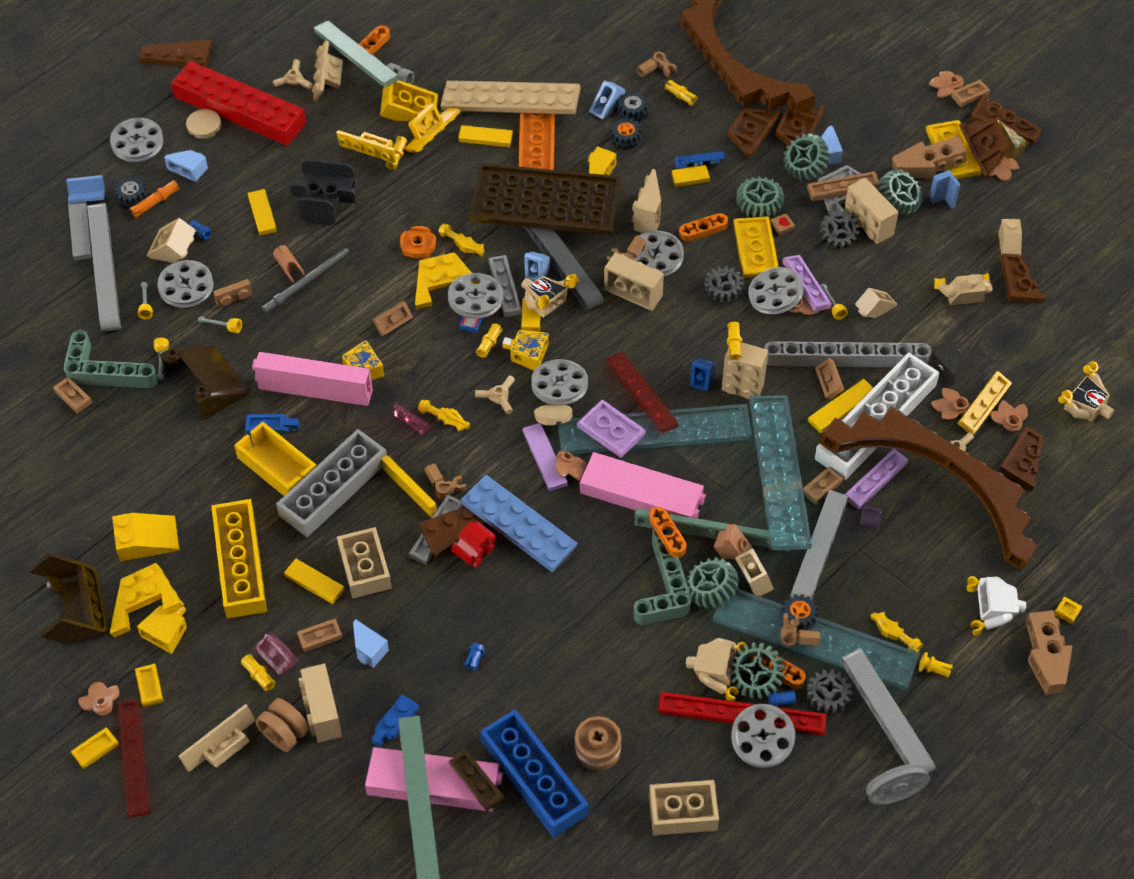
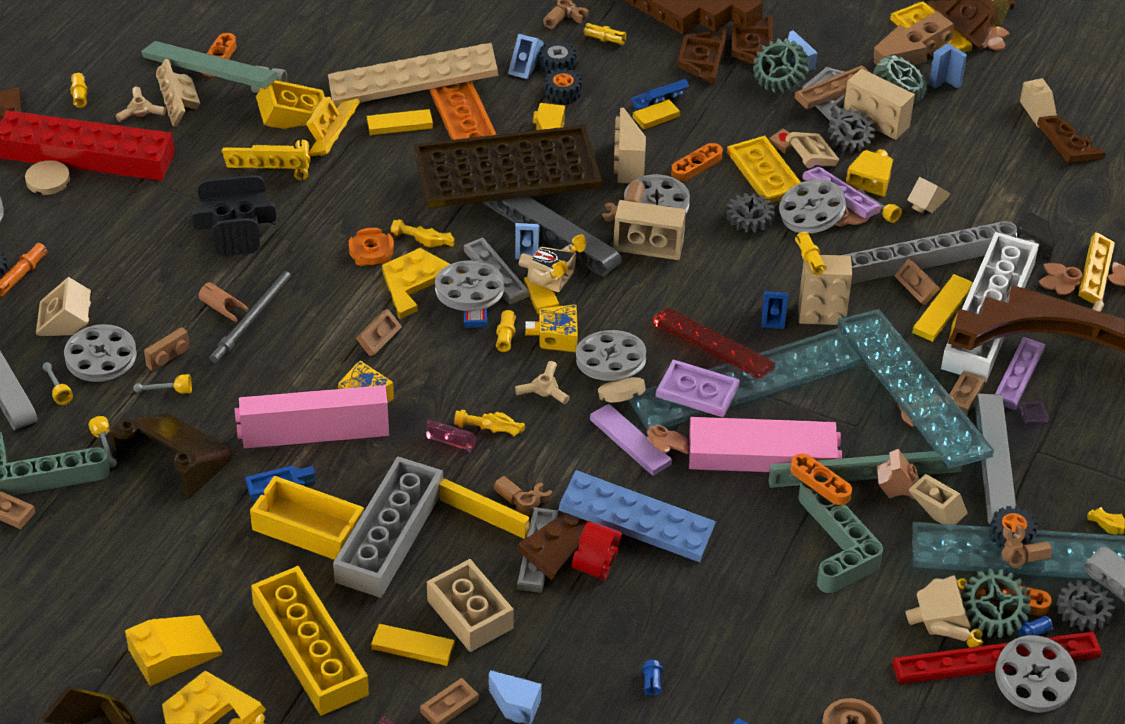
camera: 20 degrees left, 10 degrees down
light blue slope [164,150,208,182] -> none
blue pin [189,220,211,240] -> none
yellow tile [248,189,277,236] -> none
sand green gear [685,558,739,609] -> none
sand green gear [736,176,784,218] -> none
tan torso [934,273,992,305] -> none
none -> yellow pin [70,73,88,108]
none -> tan plate [786,132,839,168]
none -> yellow torso [846,149,893,197]

